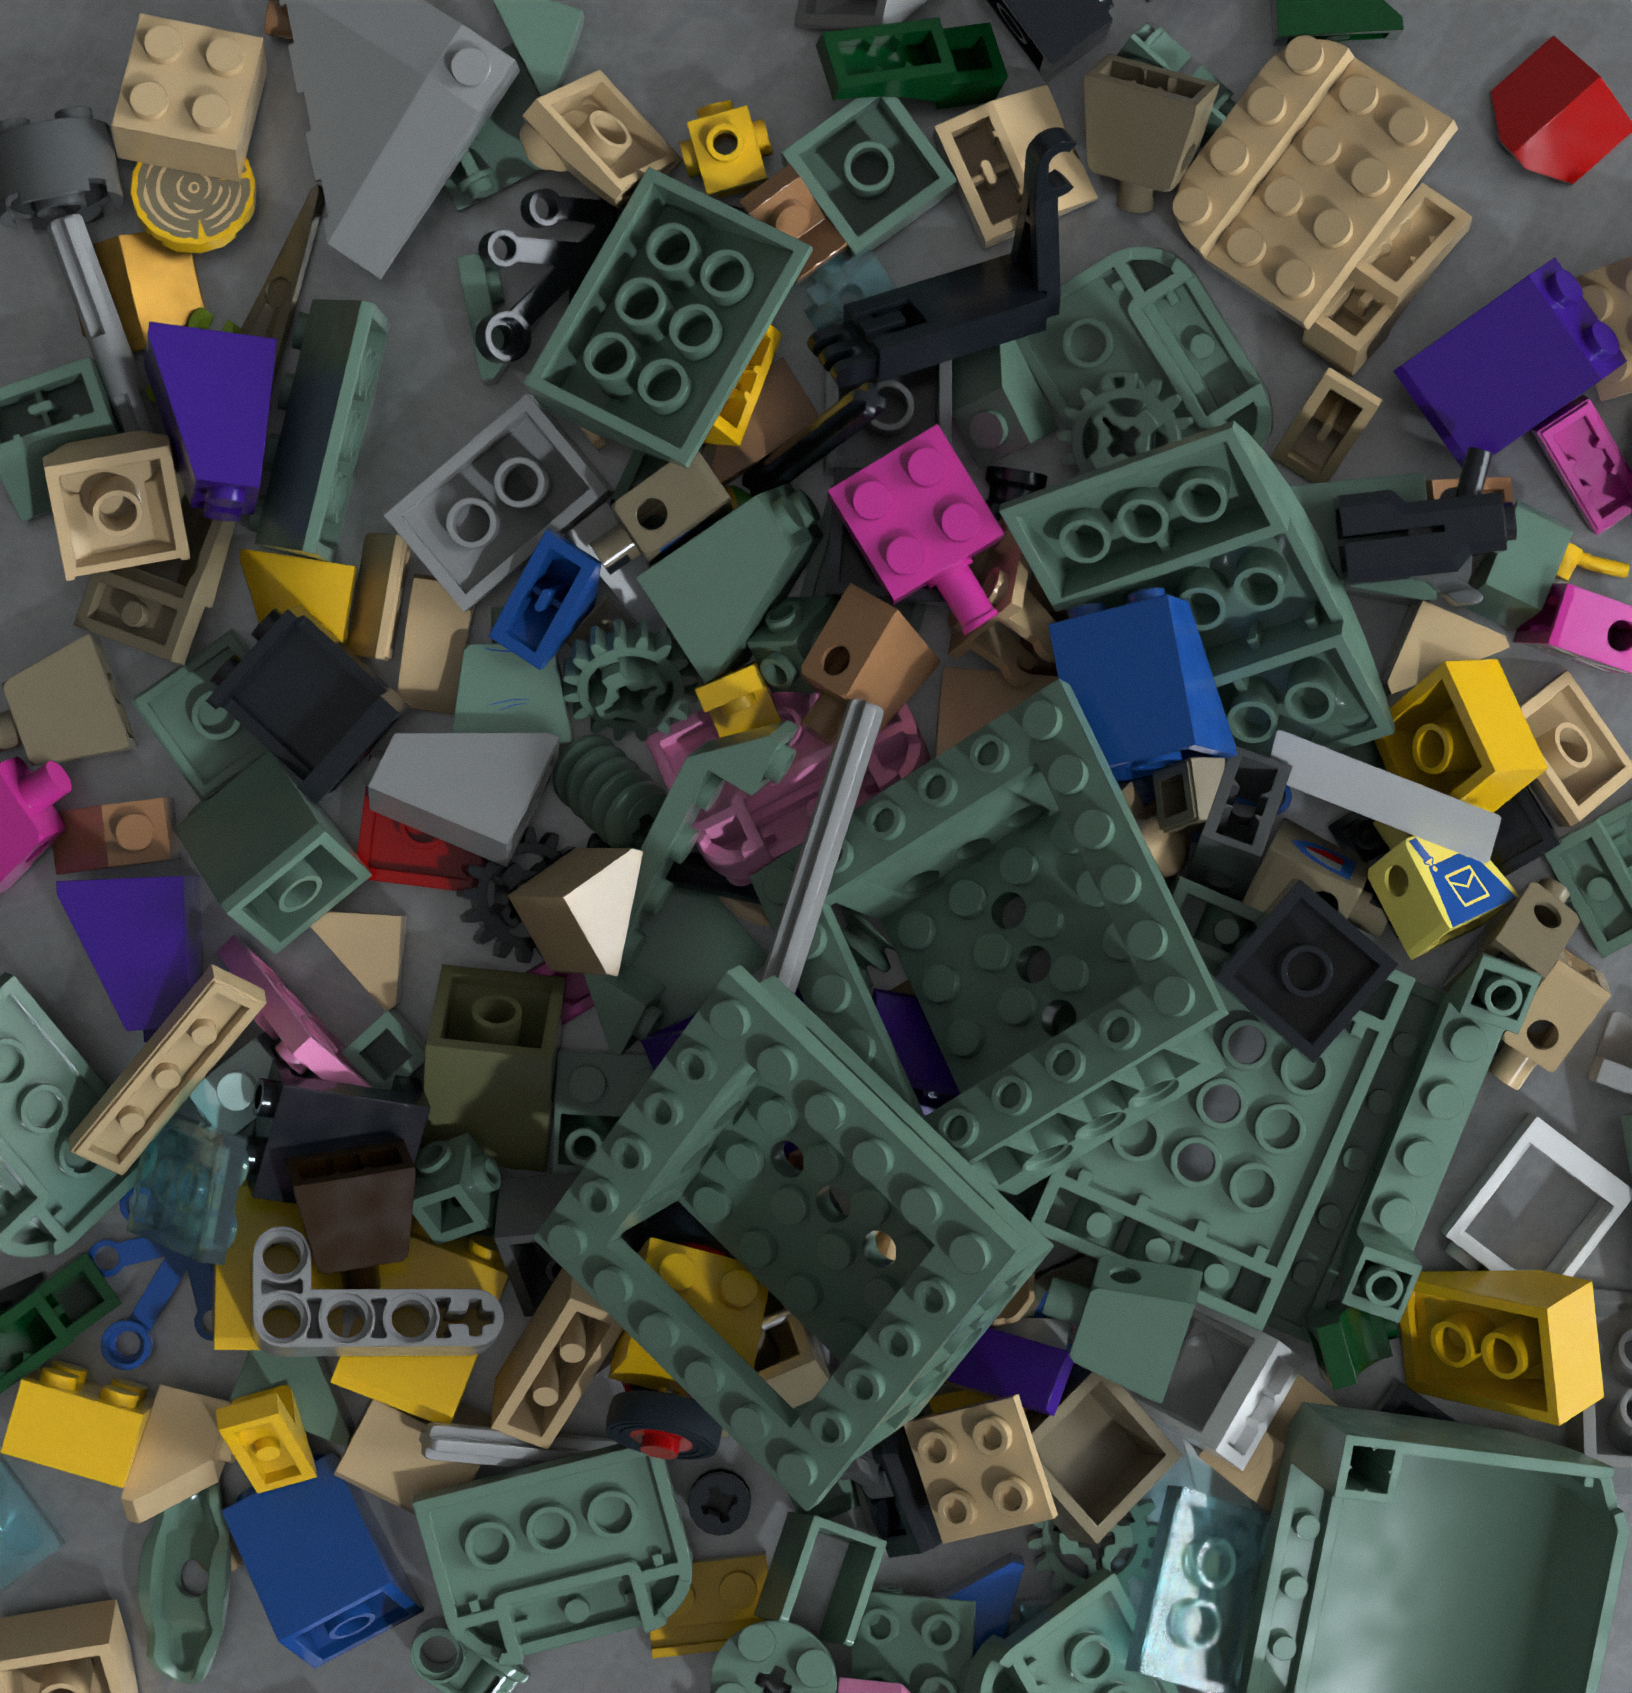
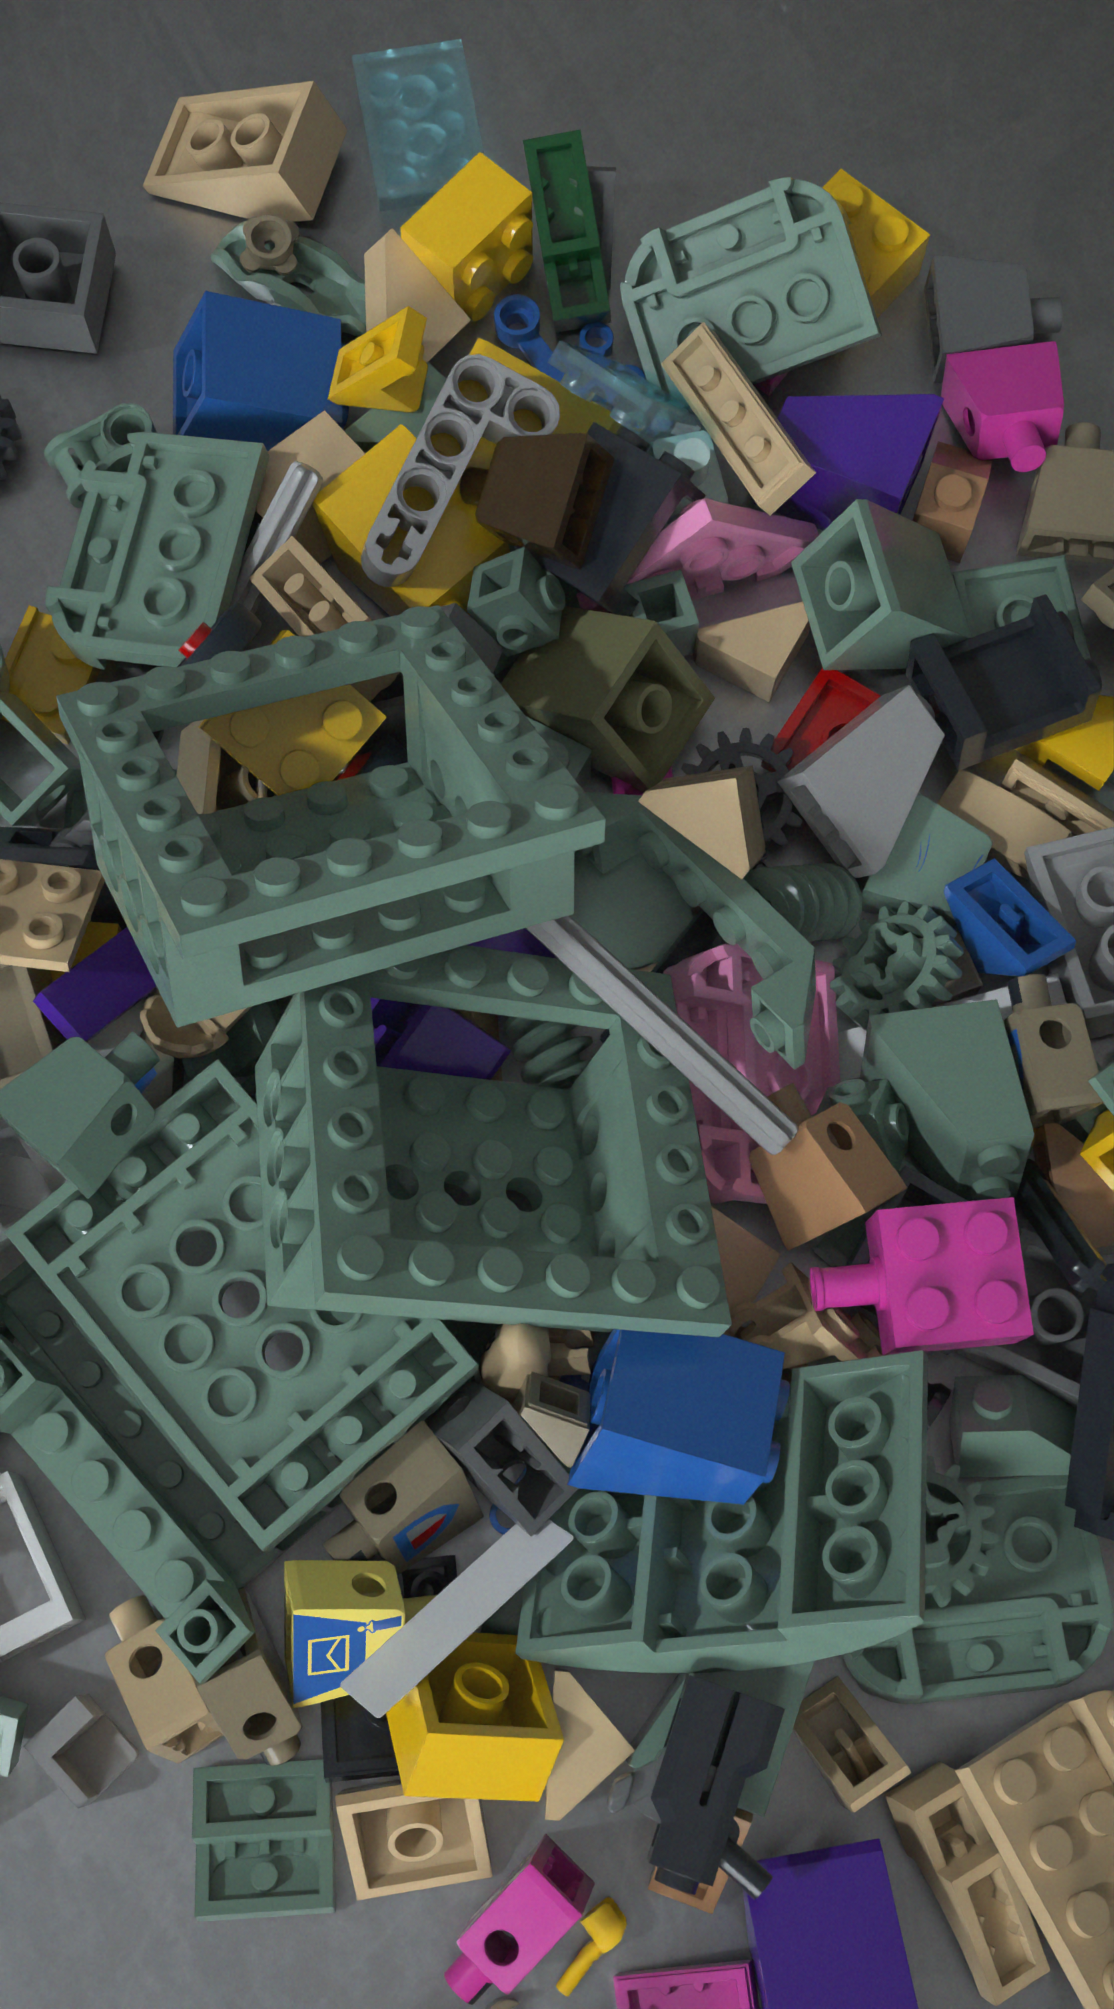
camera: 115 degrees right, 15 degrees down
yellow slope [695,661,782,738] -> none
black brick [1210,879,1399,1063] -> none
sand green slope [1462,500,1573,631] -> none
none -> dark tan plate [240,215,300,276]

